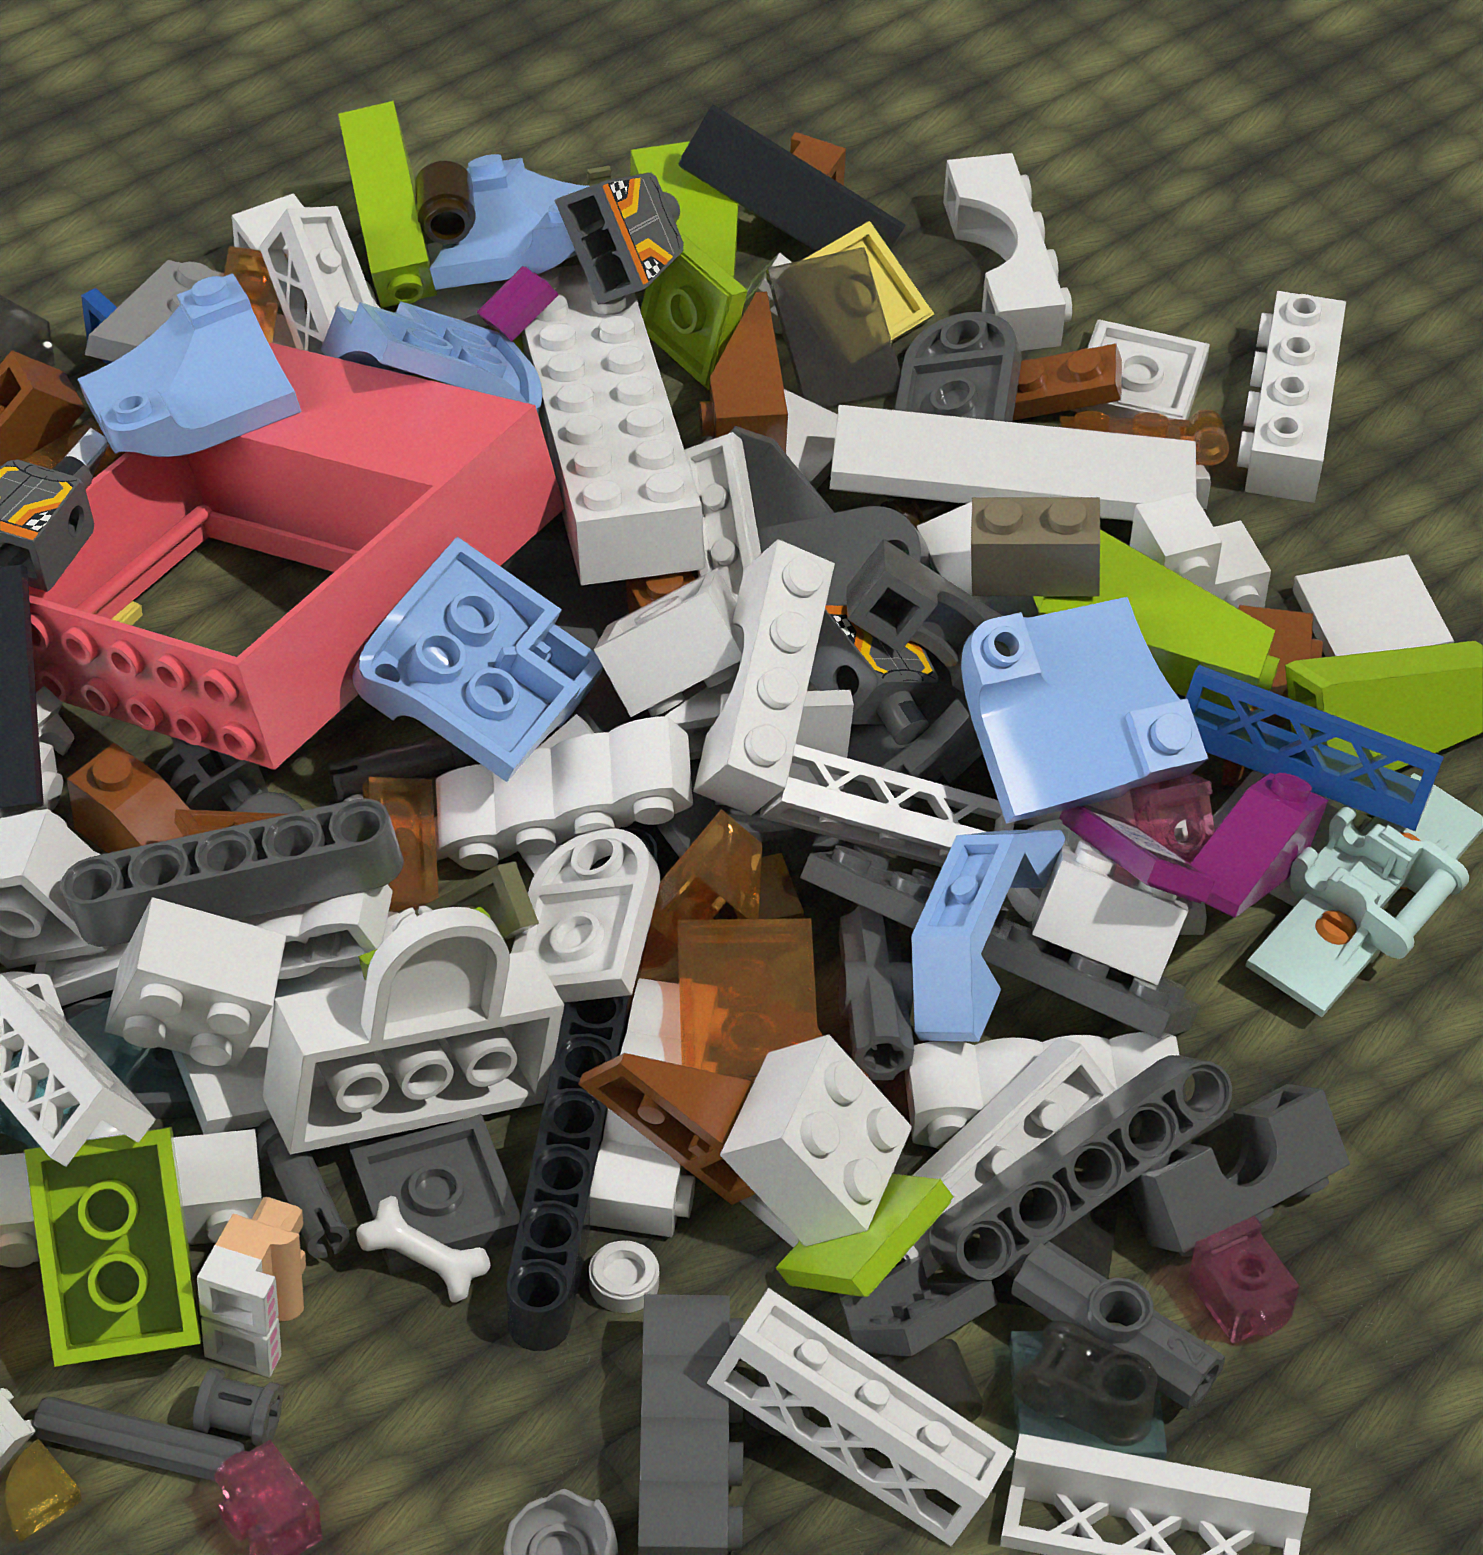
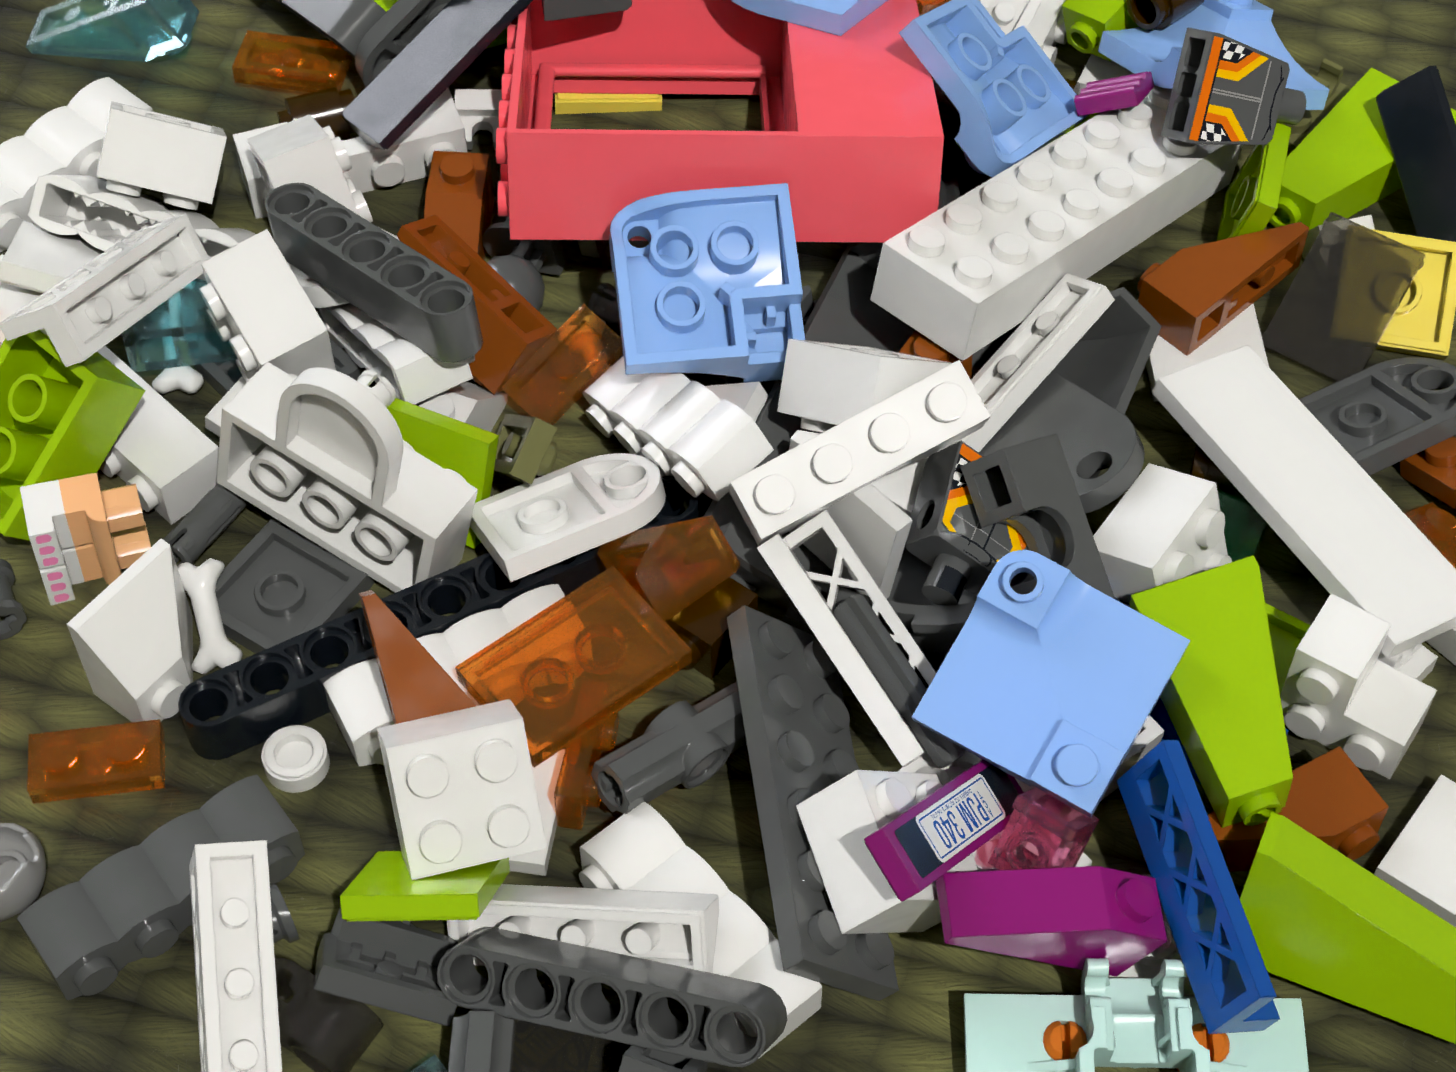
camera: 55 degrees right, 5 degrees up
light blue slope [911,830,1066,1042] -> none
dark tan piece [971,497,1100,596] -> none
none -> clear orange plate [27,719,165,804]
none -> white slope [67,539,193,734]
none -> dark grey axle [834,594,966,768]

